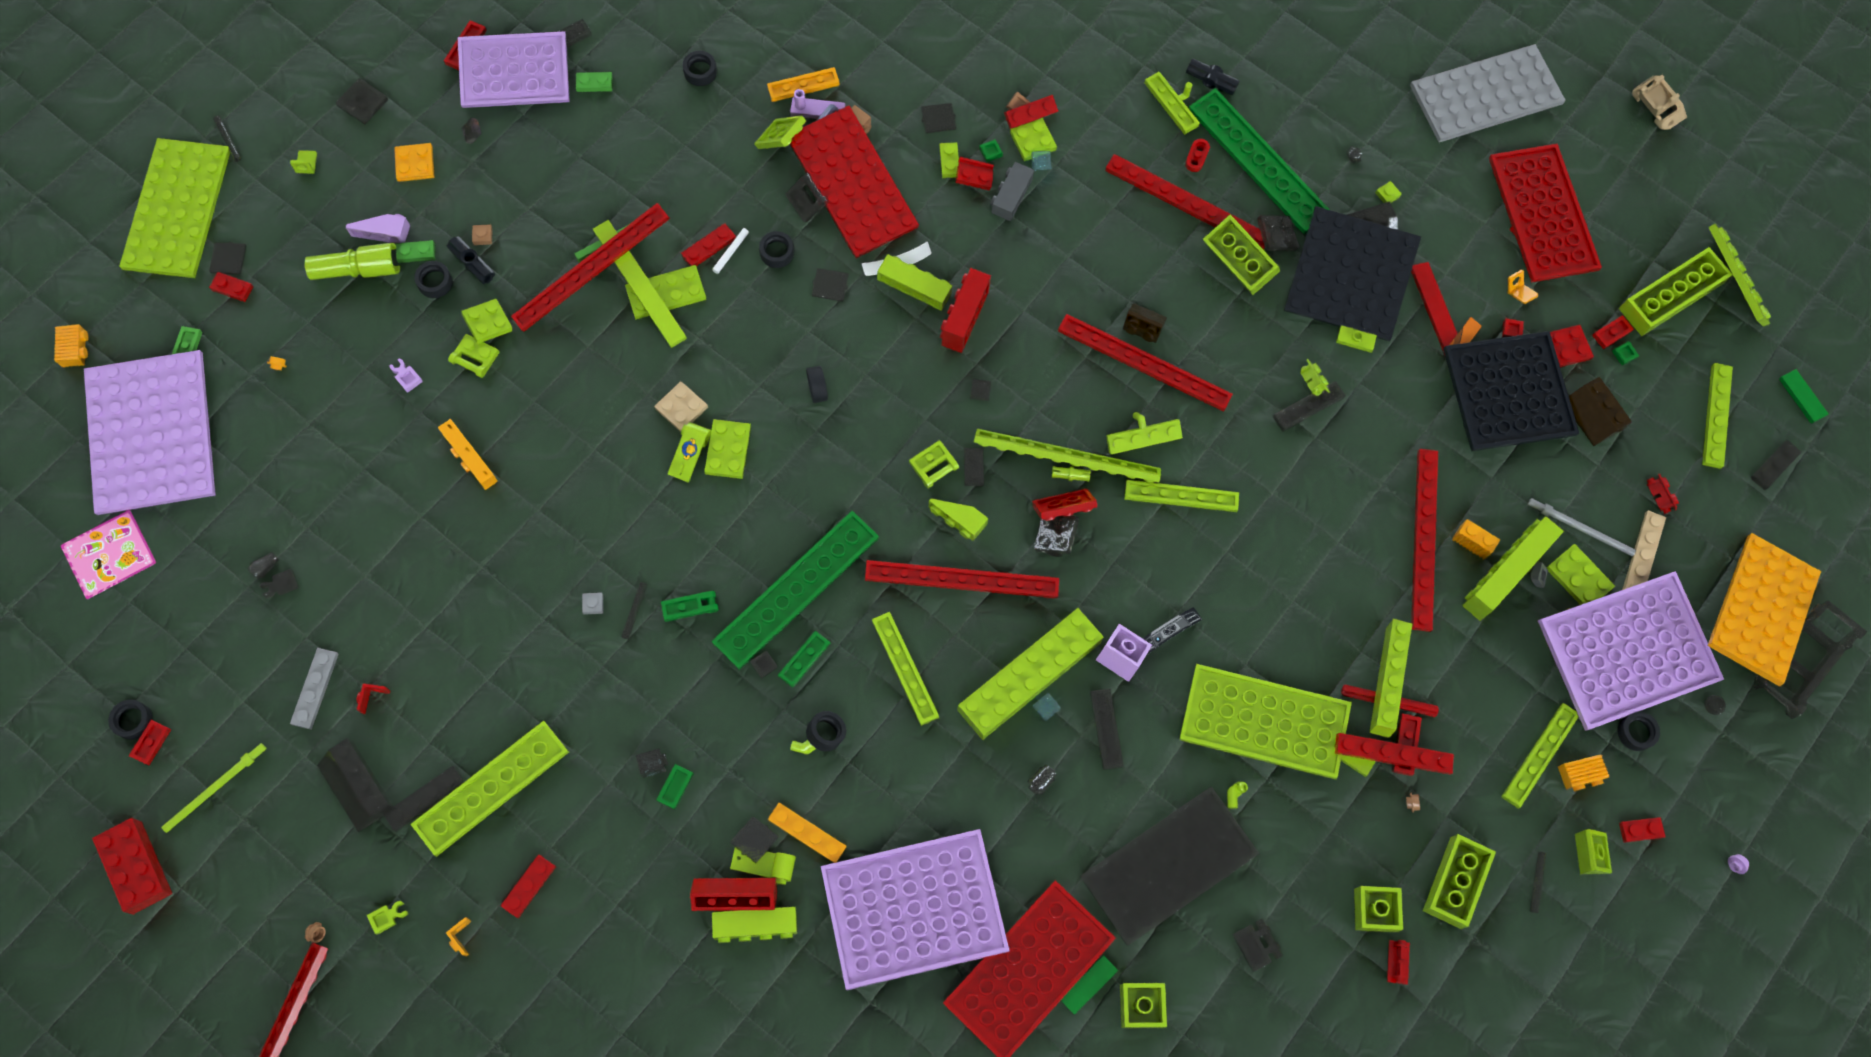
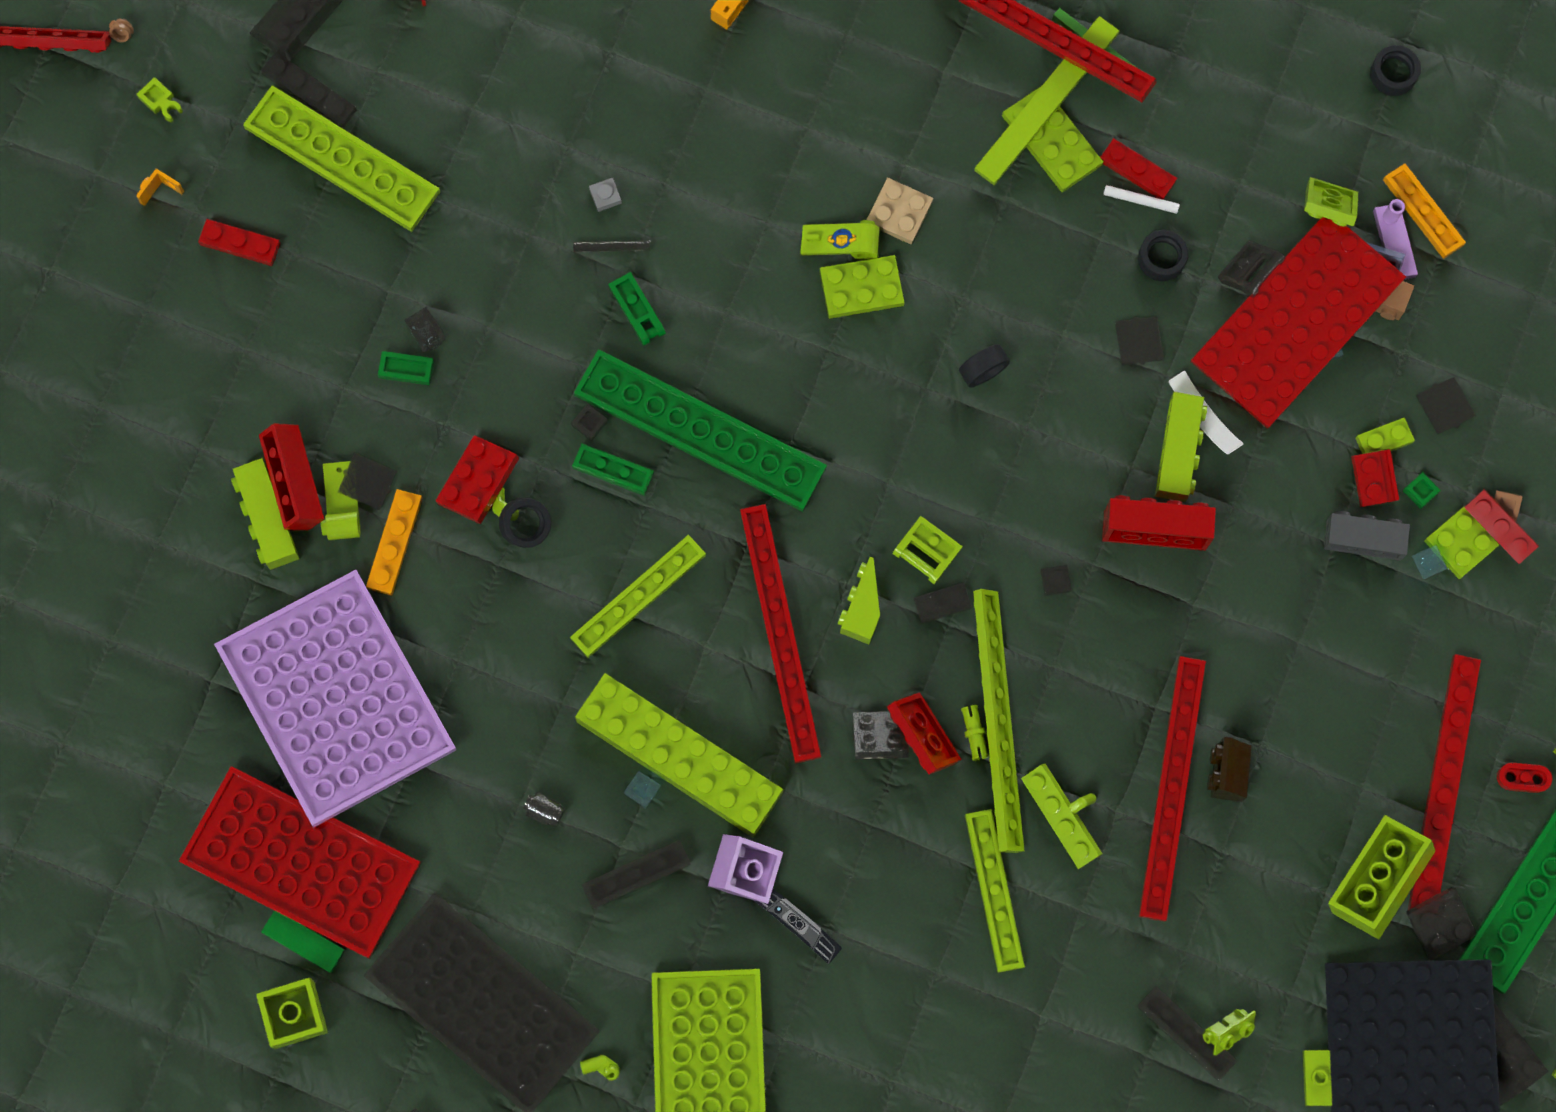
camera: 75 degrees right, 5 degrees up
none -> red plate [435,435,519,524]

